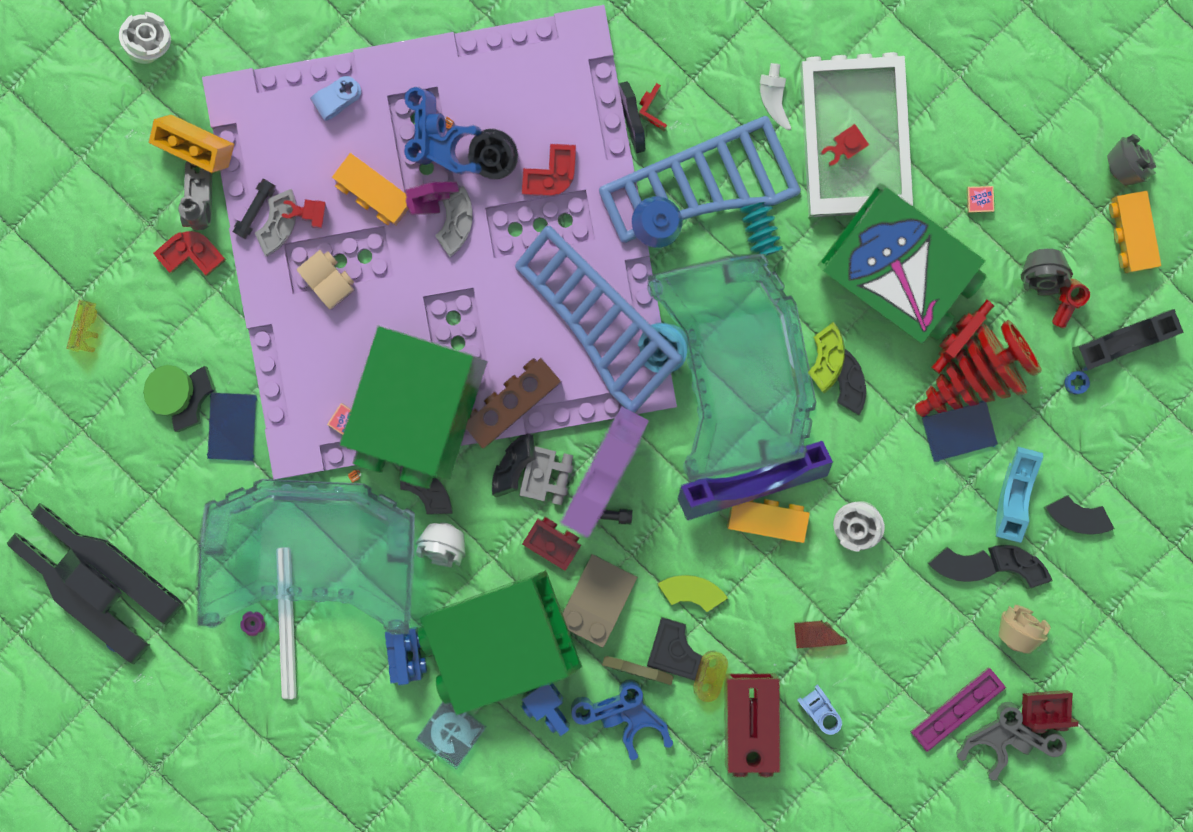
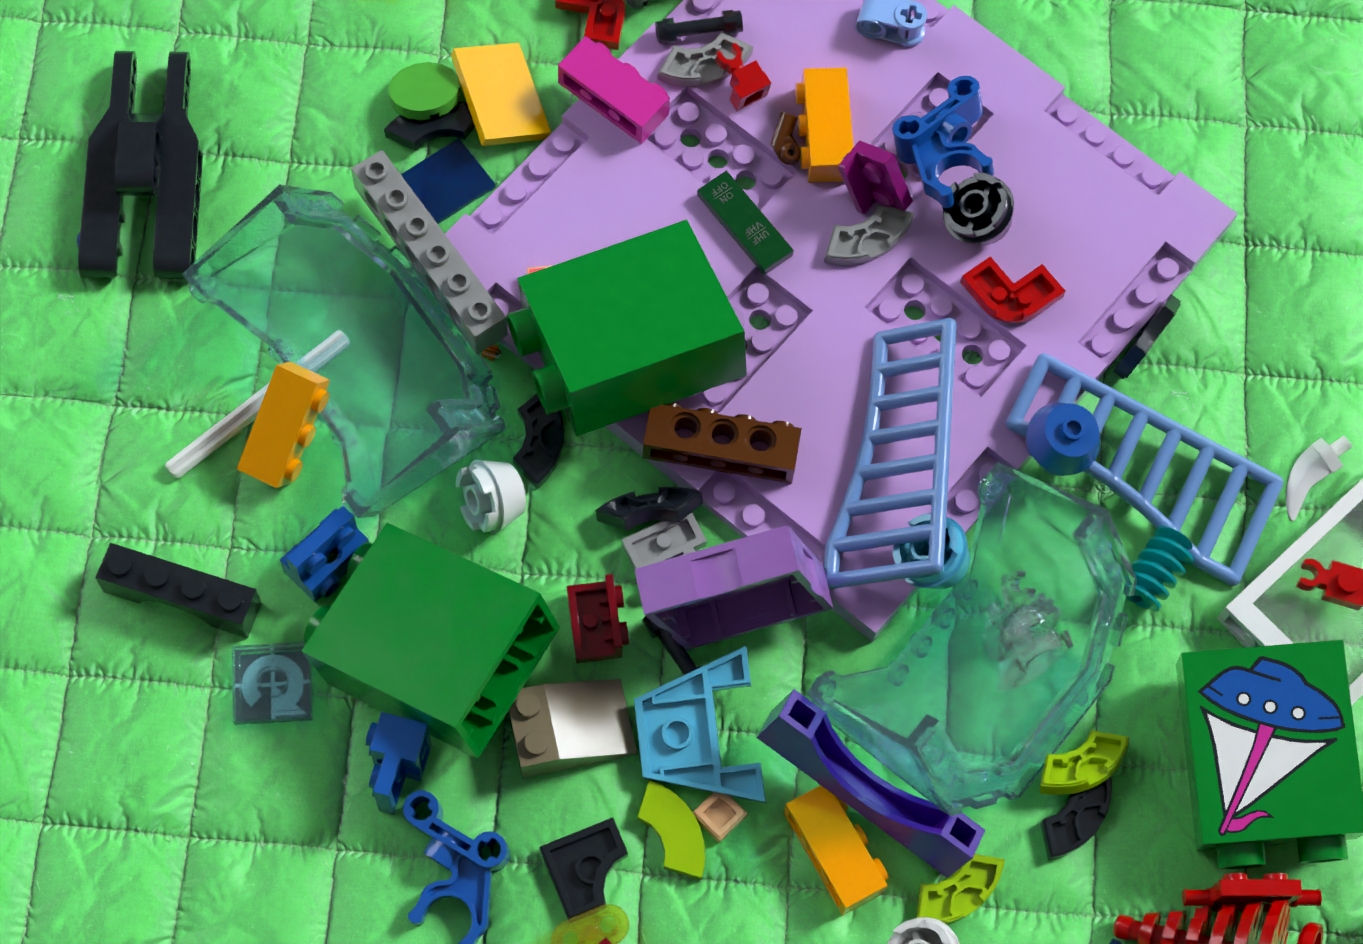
camera: 40 degrees right, 20 degrees down
magenta plate [240,611,266,636] -> none
tan brick [296,250,355,310] -> none
olive tile [602,656,673,685] -> none
red bracket [639,83,667,132] -> none
none -> black arch [95,543,262,638]
none -> light orange brick [237,361,330,488]
none -> light grey brick [351,150,508,355]
none -> yellow tile [450,43,551,146]
none -> dark pink brick [558,36,670,144]
none -> medium azure wing [634,646,766,803]
none -> light nougat tile [692,792,748,843]
none -> dark green tile [697,170,794,275]
none -> reddish brown arm [771,112,800,165]
none -> lime tile [915,854,1005,925]
none -> clear helmet [982,571,1074,691]

